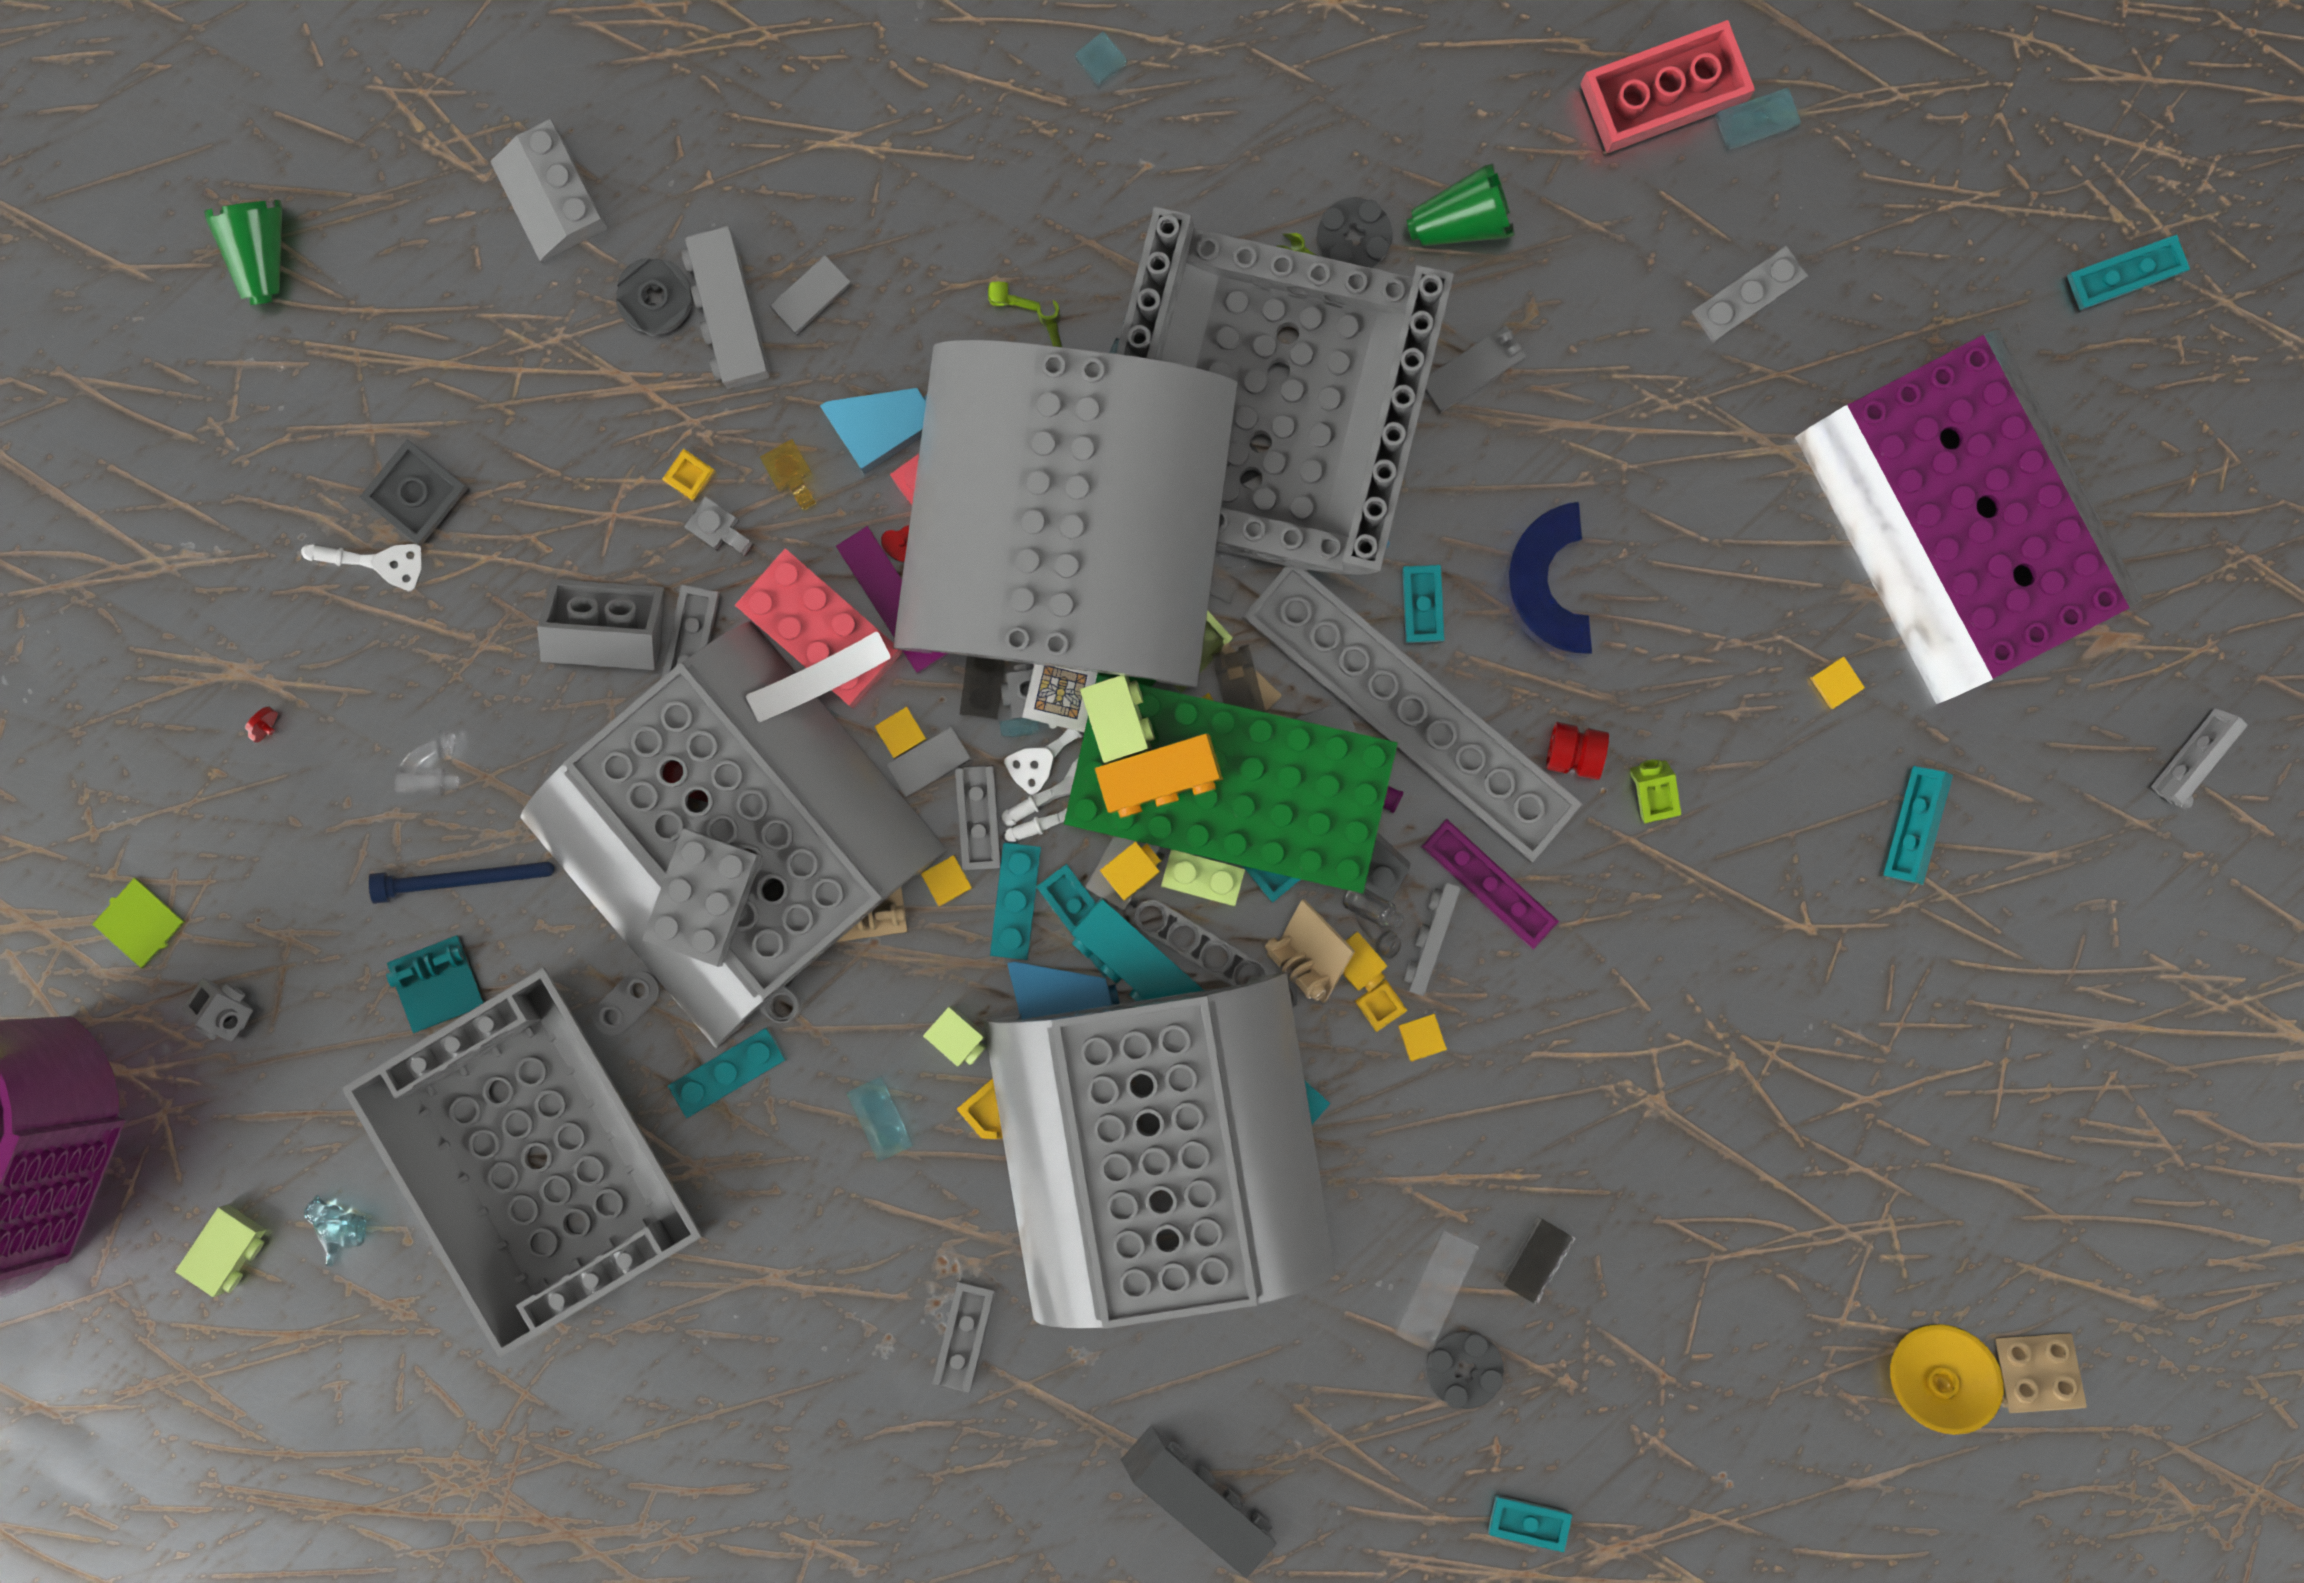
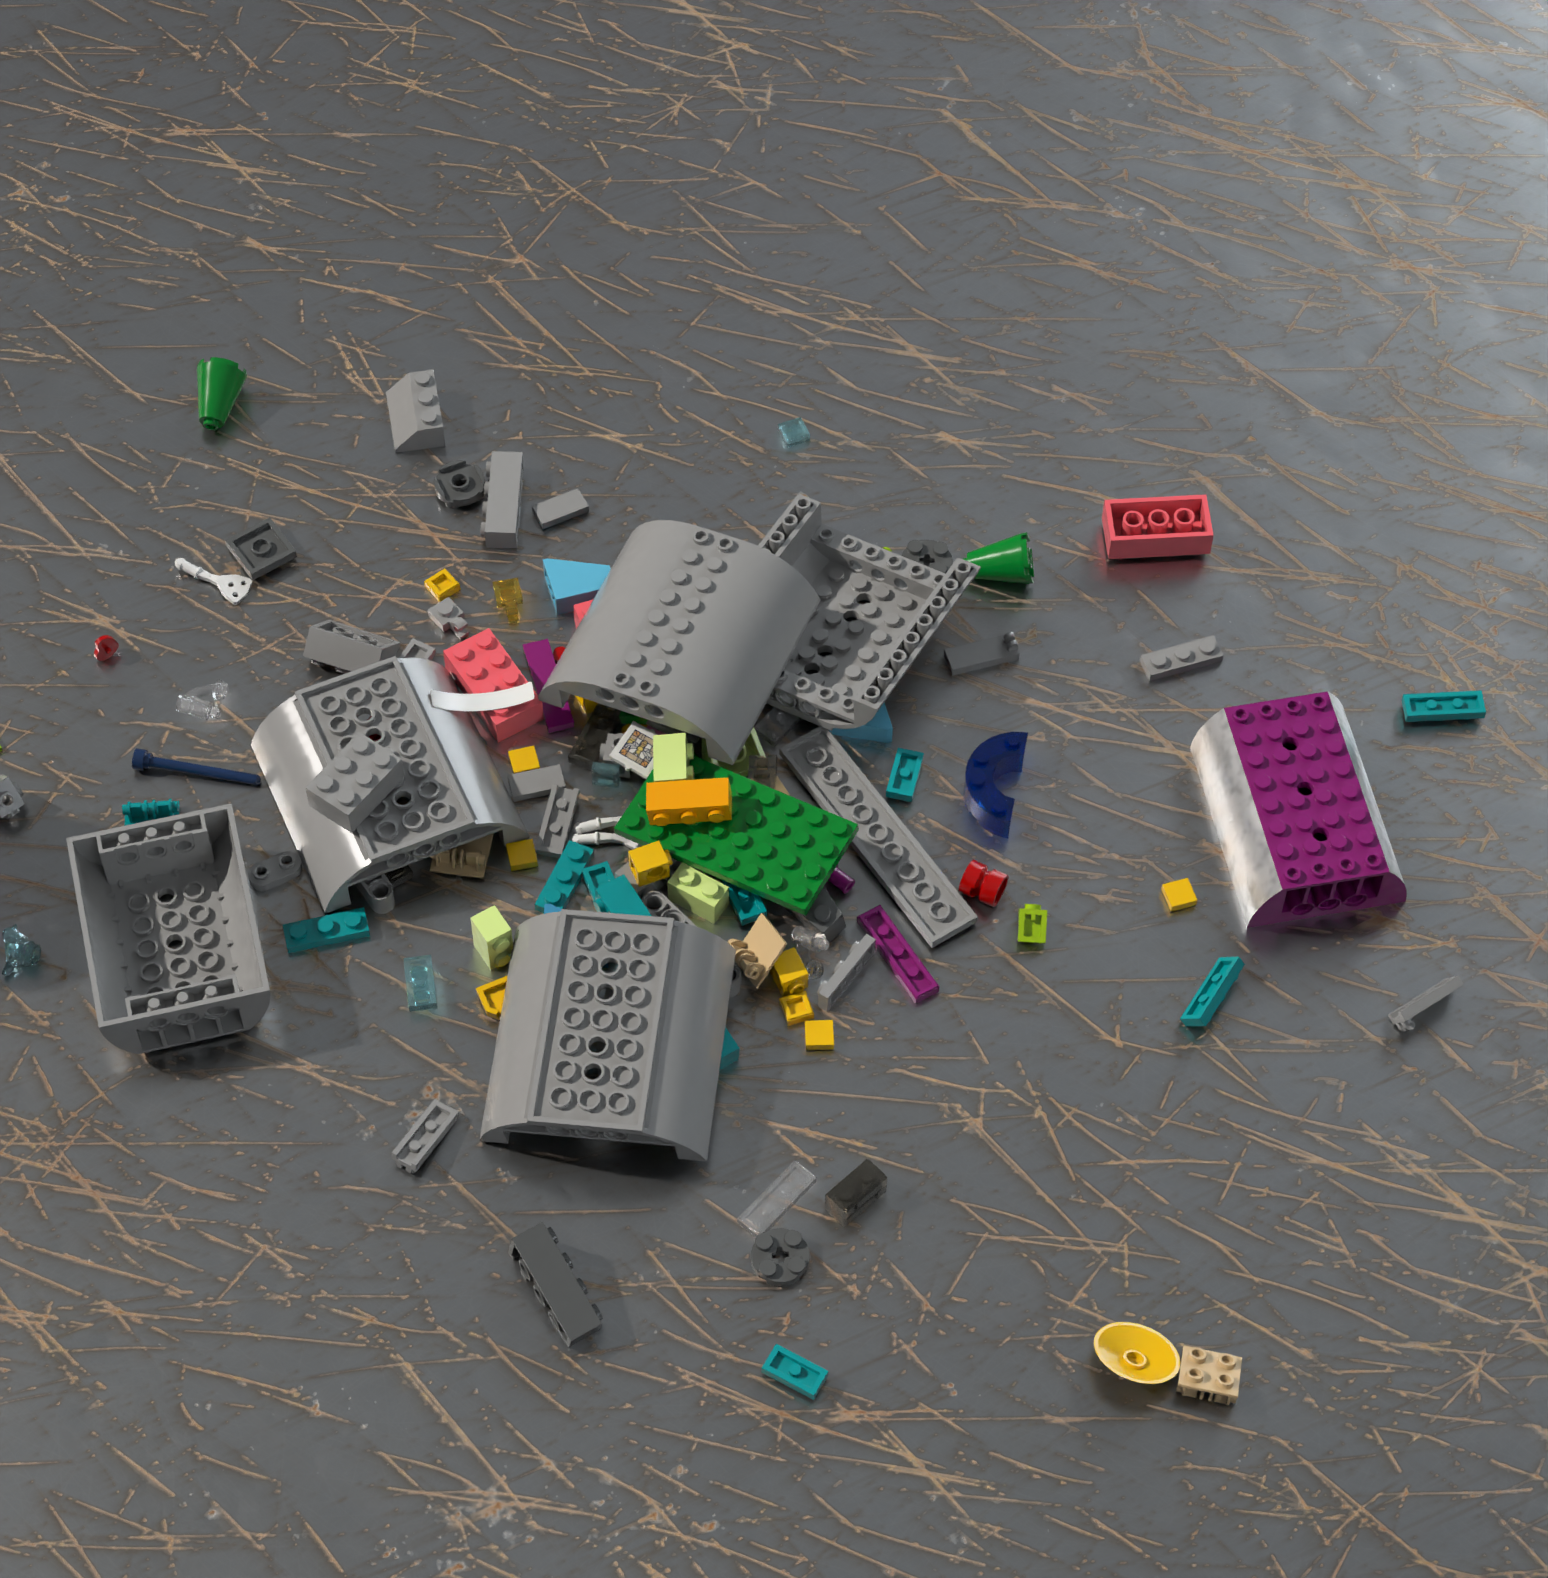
camera: 10 degrees right, 30 degrees down
white piece [1004,716,1088,795] -> none
clear light blue plate [1715,87,1801,150] -> none

